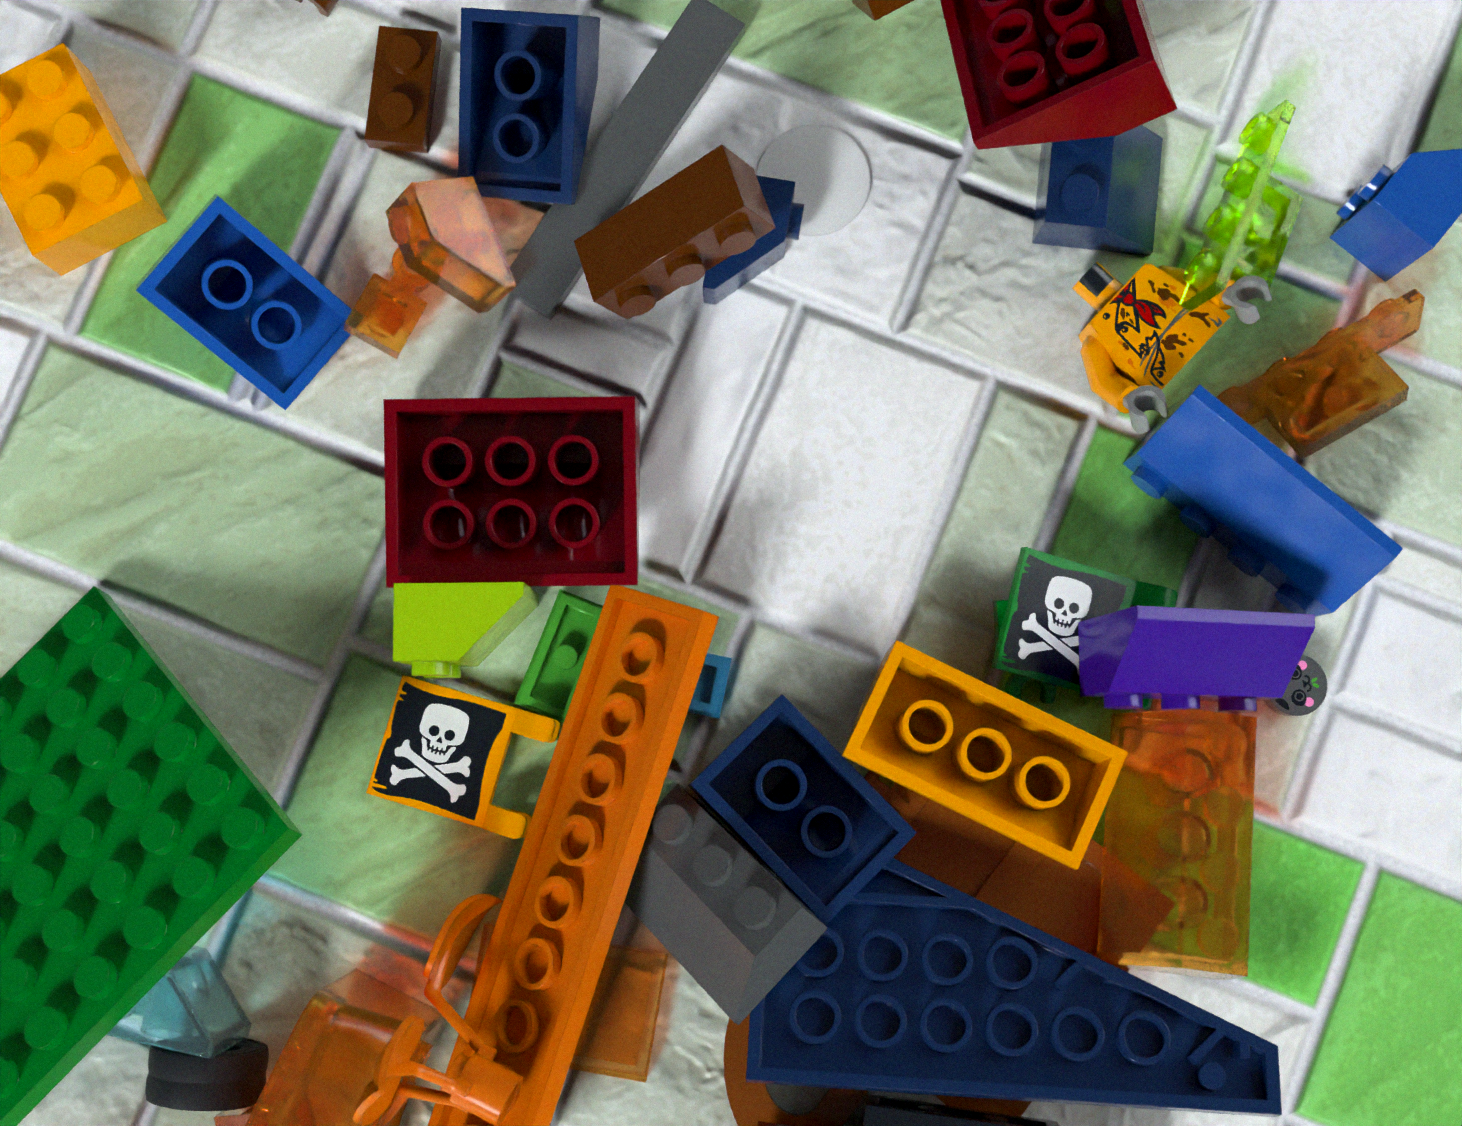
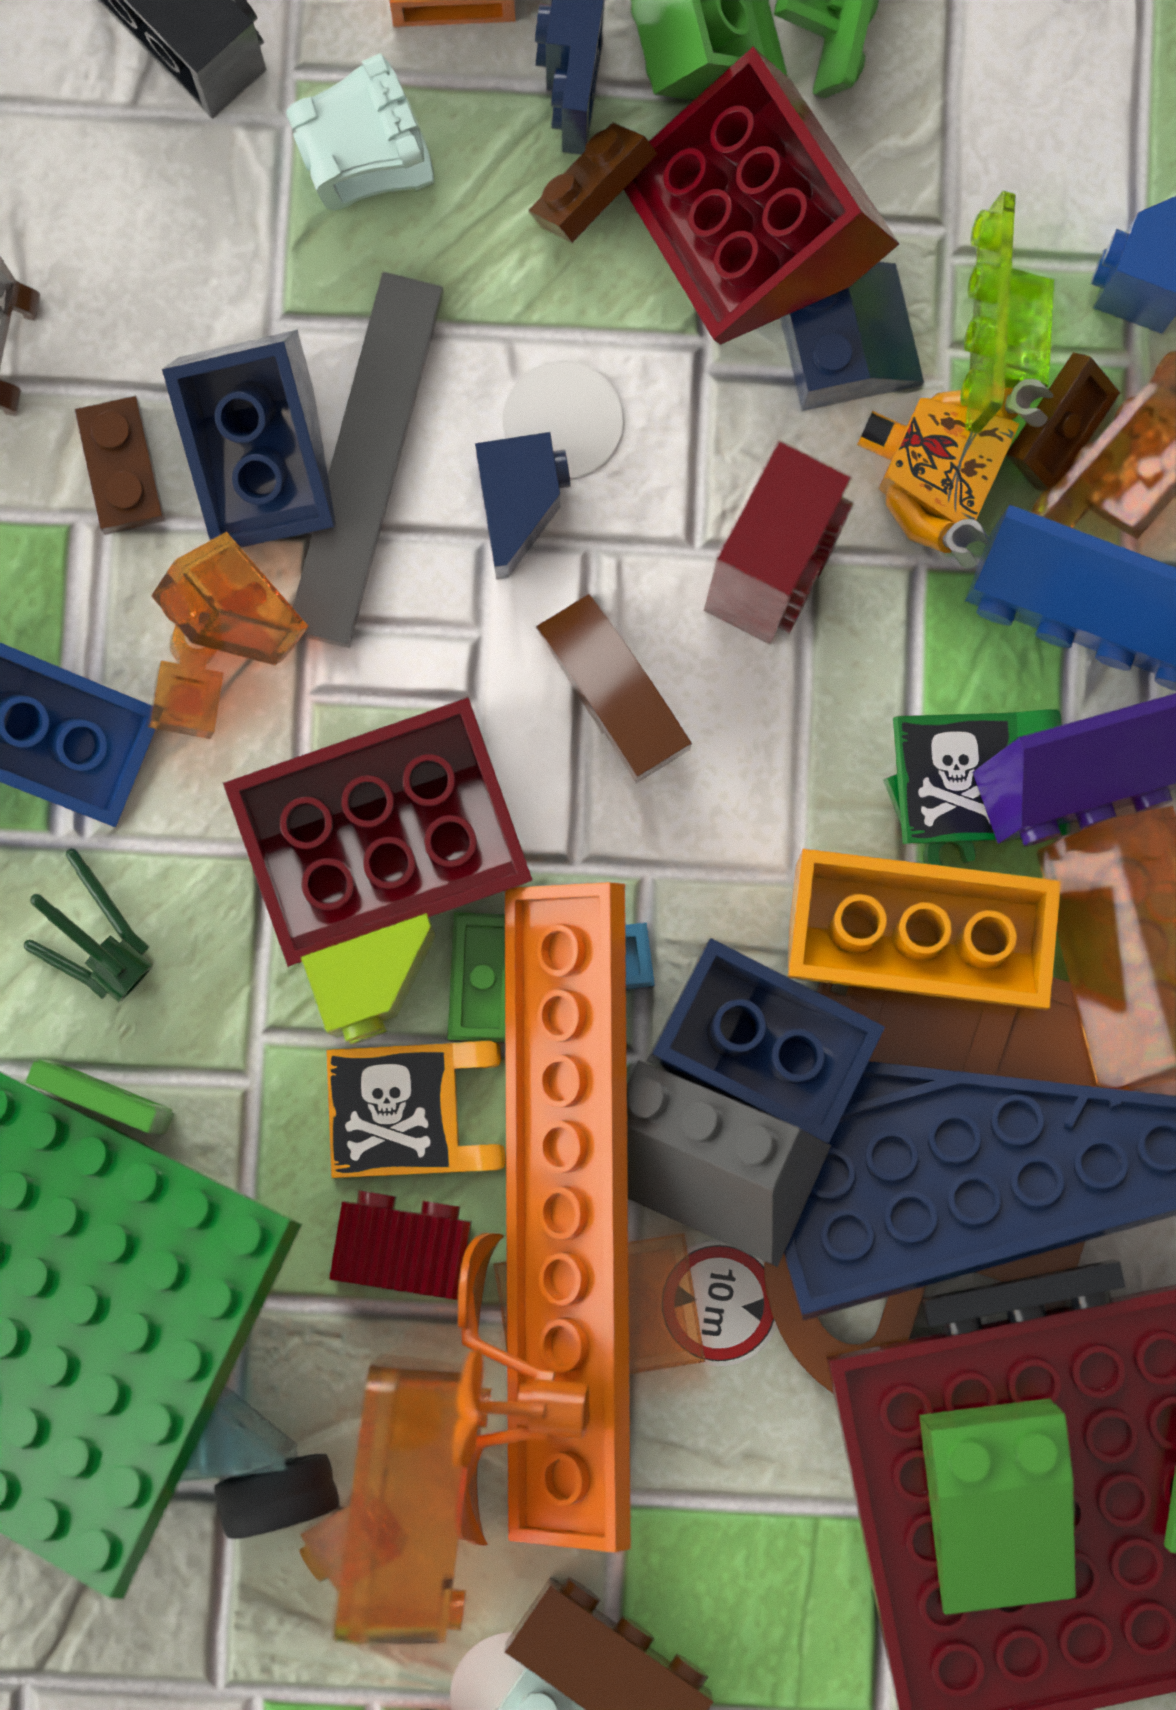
camera: 25 degrees left, 0 degrees up
reddish brown brick [574,144,776,320] -> none
none -> dark green plant [23,848,153,1003]
none -> bright green tile [25,1059,174,1134]
none -> dark red brick [329,1190,472,1300]
none -> reddish brown slope [536,594,692,783]
none -> sticker [657,1240,777,1366]
none -> dark red brick [704,440,854,645]
none -> reddish brown plate [1006,352,1120,495]

